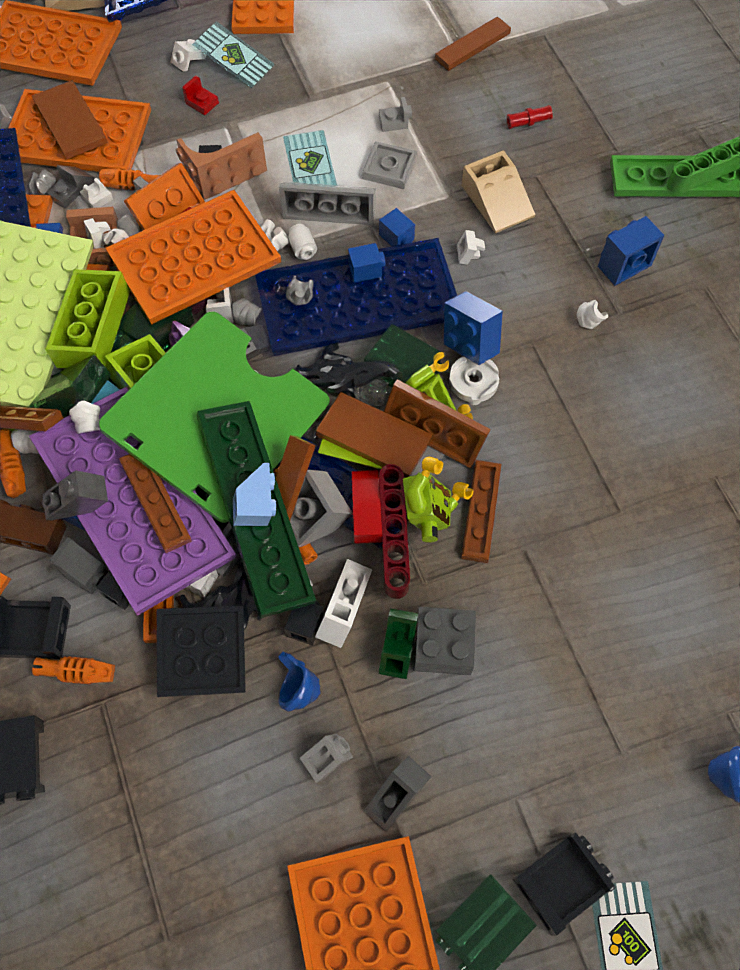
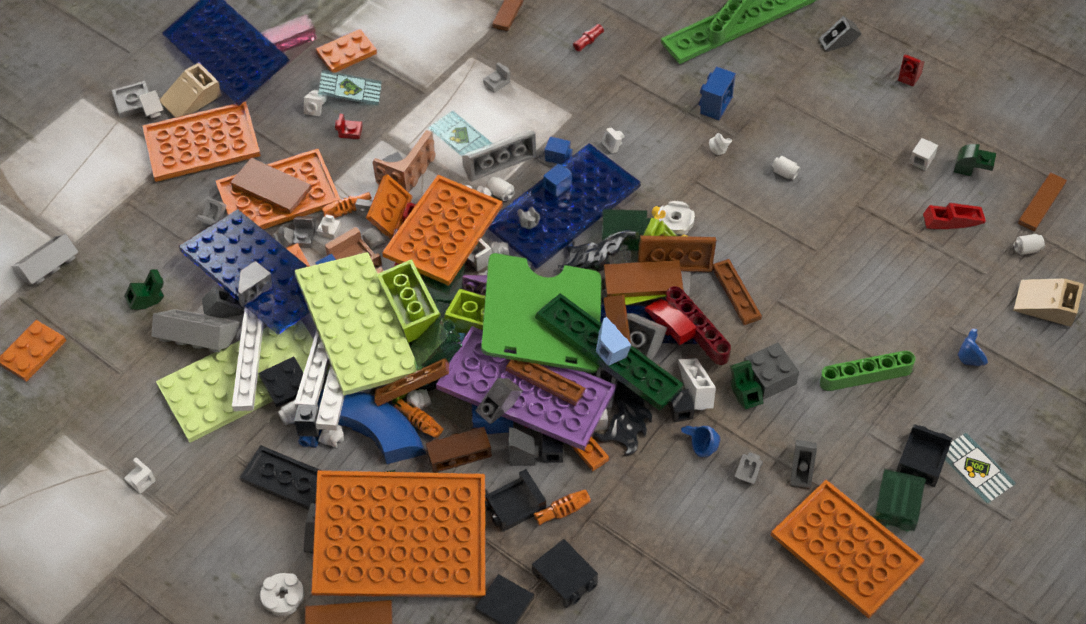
camera: 30 degrees left, 10 degrees down
white arm [69,401,100,434] -> none
white tile [84,218,111,249] -> none
white arm [103,229,129,246] -> none
black plate [157,606,246,697] -> none
light grey tile [362,141,417,189] -> none
lime torso [403,456,473,543] -> none
blue brick [444,291,503,365] -> none
tan slope [461,150,535,233] -> none
none -> white brick [772,156,800,180]
none -> bright green beam [819,351,916,391]

